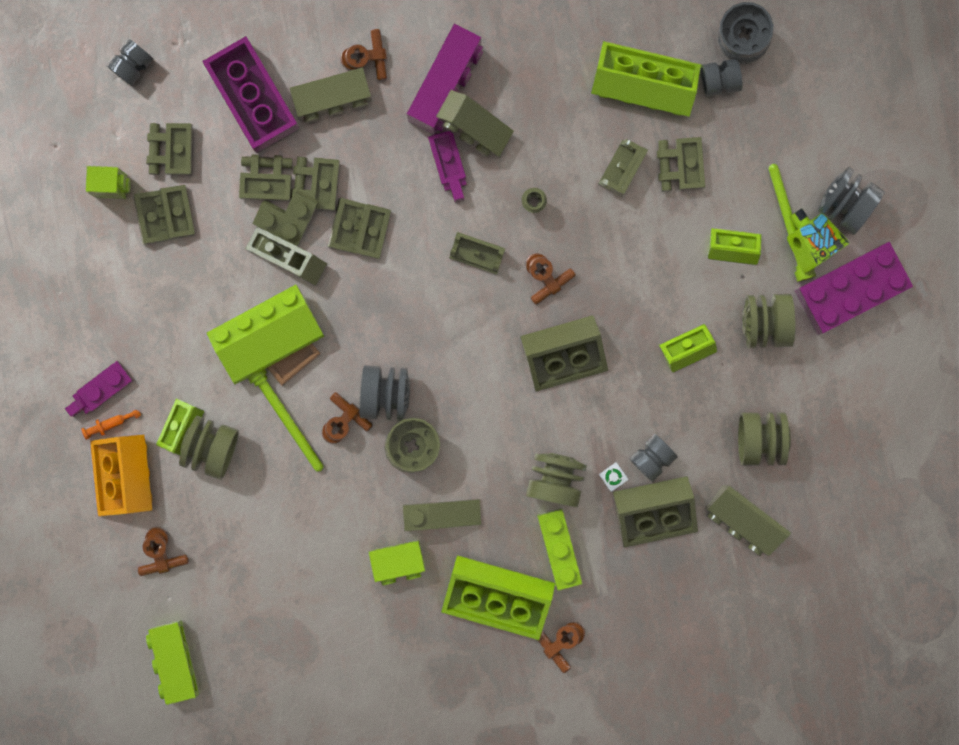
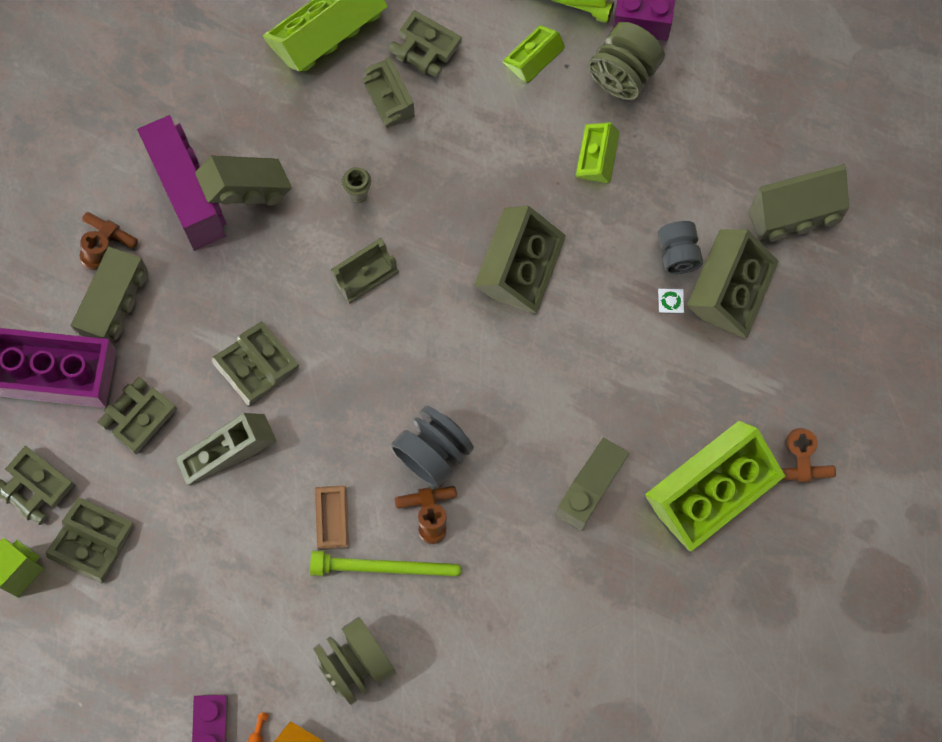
camera: 55 degrees left, 15 degrees down
lime slope [156,398,204,455] -> none
lime slope [207,285,325,385] -> none
olive plate [252,190,320,246] -> none
olive plate [291,157,340,211] -> none
lime brick [368,540,426,585] -> none
olive wheel [384,418,440,473] -> none
magenta hinge [428,131,467,202] -> none
dark orange piece [526,253,576,305] -> none
olive wheel [526,453,587,508] -> none
lime brick [537,509,582,591] -> none
olive wheel [738,412,791,465] -> none

